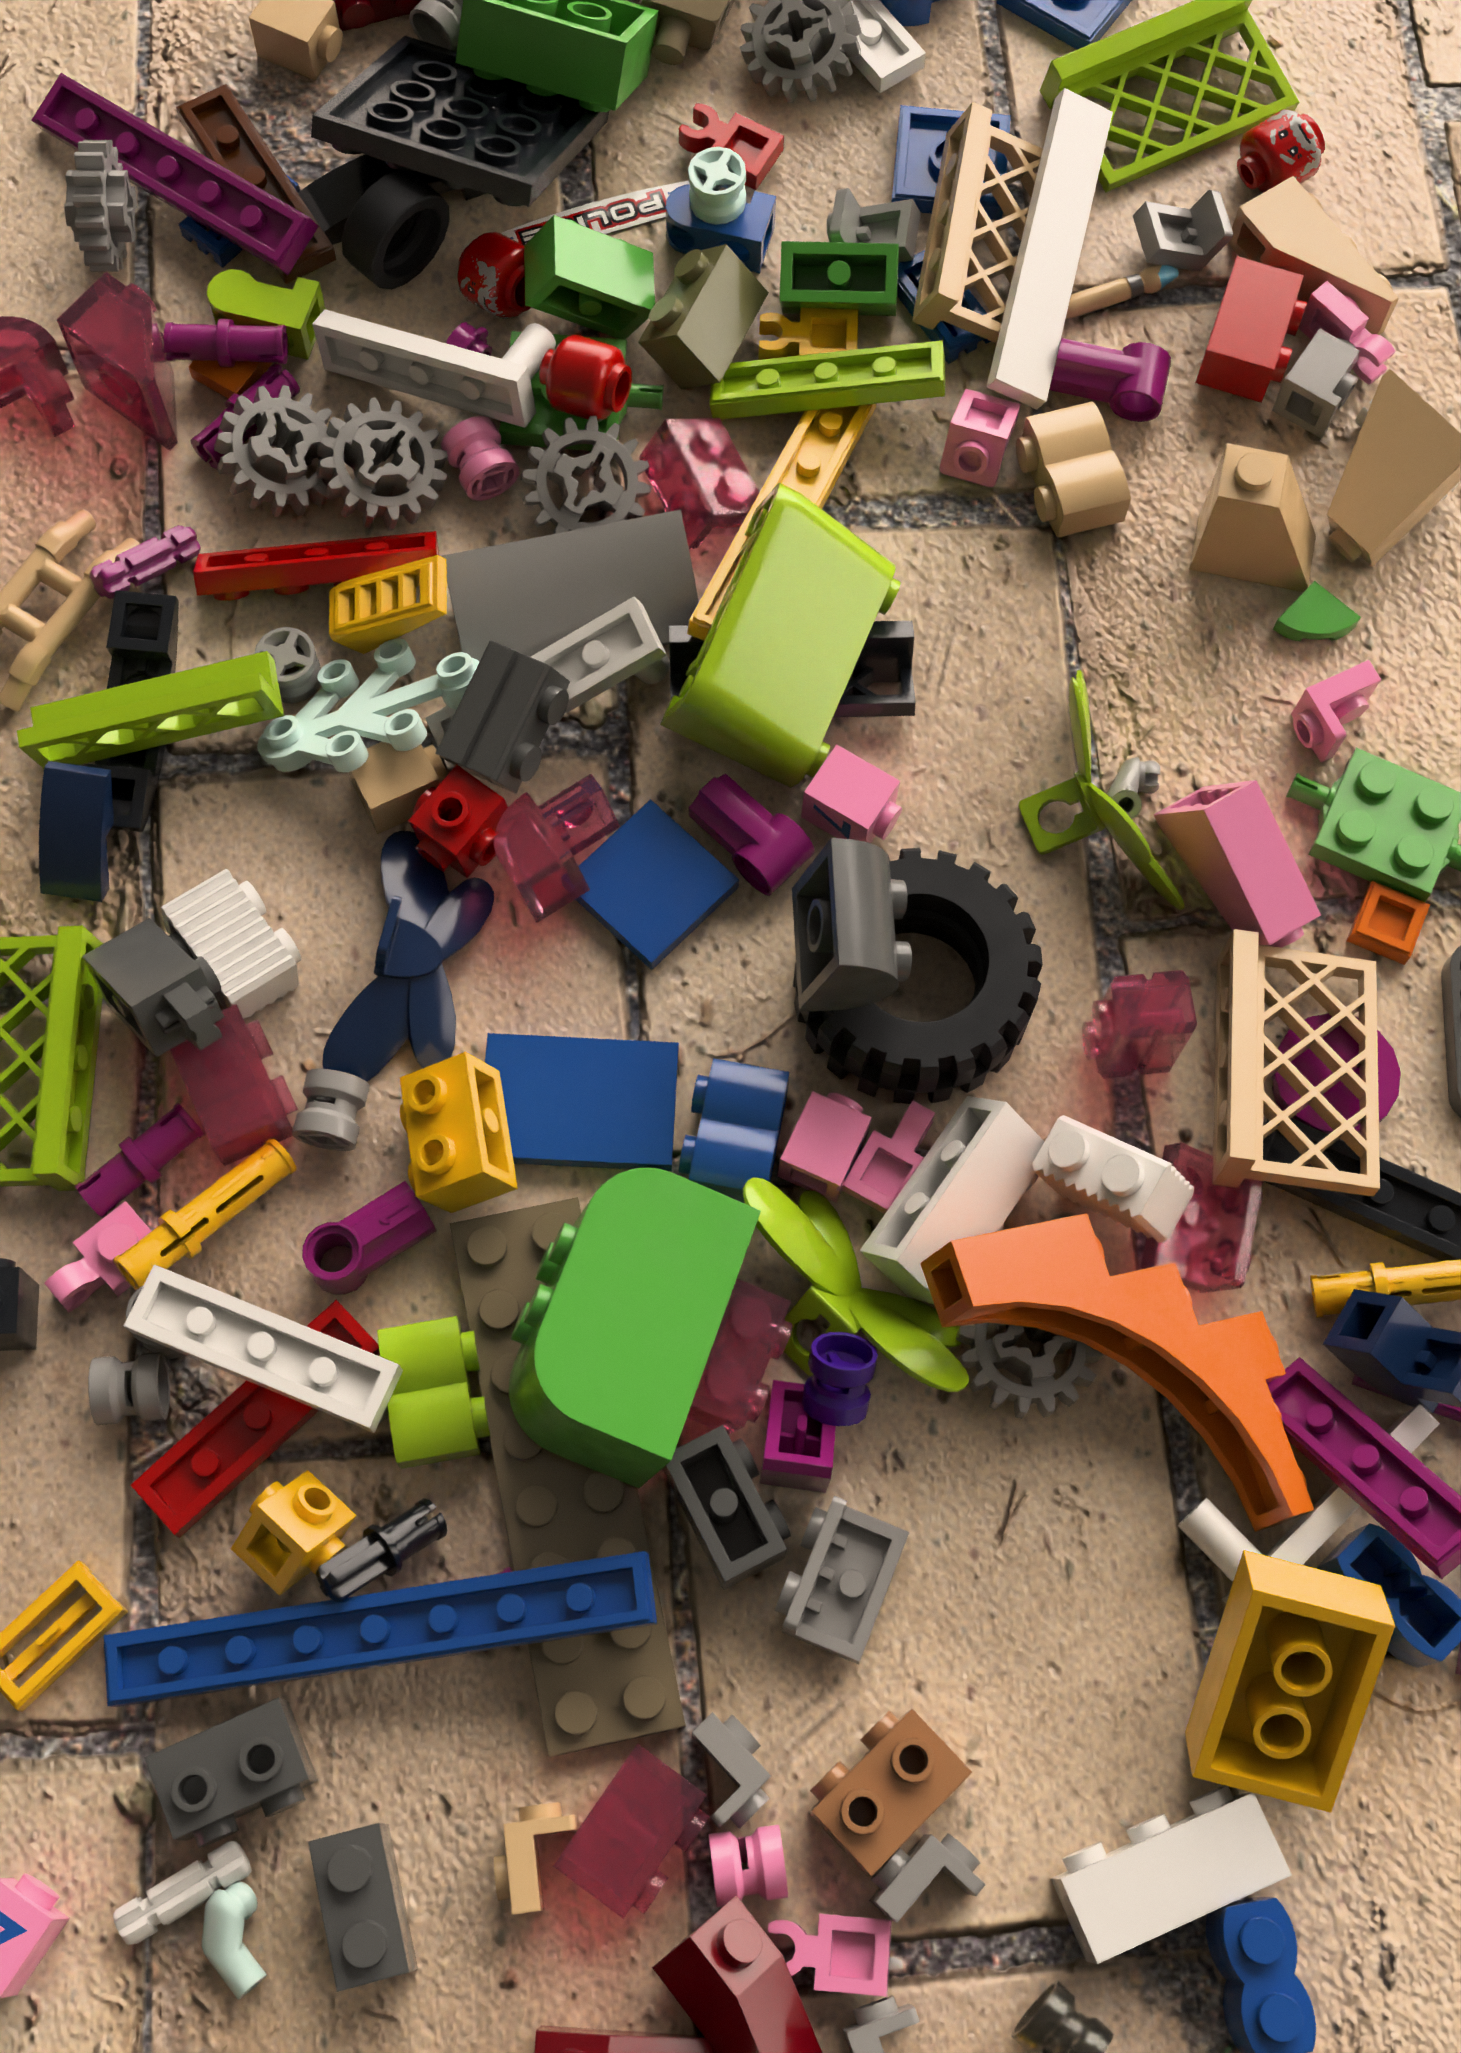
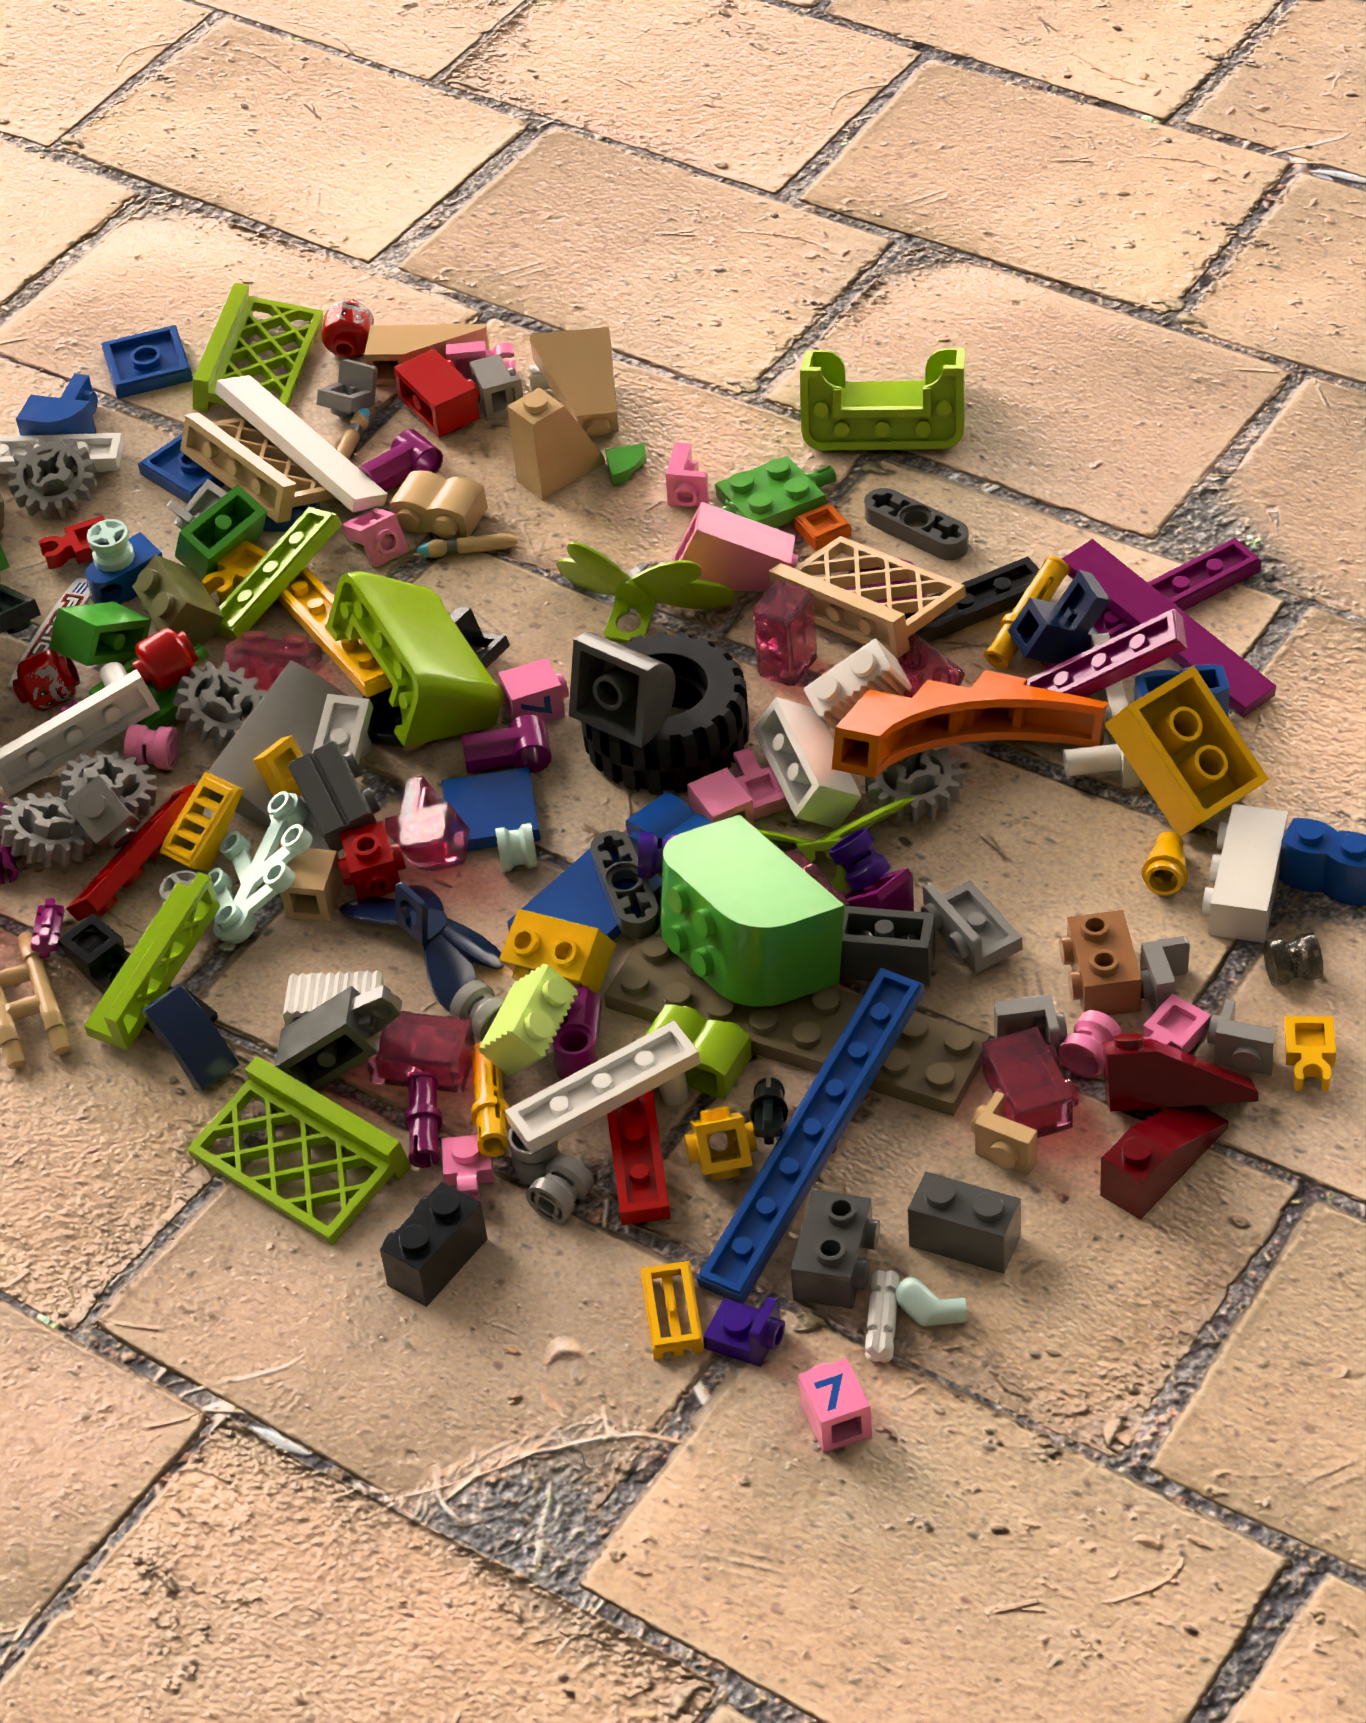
camera: 45 degrees left, 25 degrees down
none -> light grey bracket [63,775,141,850]
none -> yellow plate [253,735,303,798]
none -> tan piece [417,534,519,558]
none -> yellowish green brick [479,964,578,1076]
none -> light aqua wheel [495,823,538,872]
none -> dark grey beam [591,830,660,939]
none -> dark purple wheel [637,832,678,879]
none -> dark purple bracket [703,1296,785,1367]
none -> yellow cone [1141,831,1188,896]

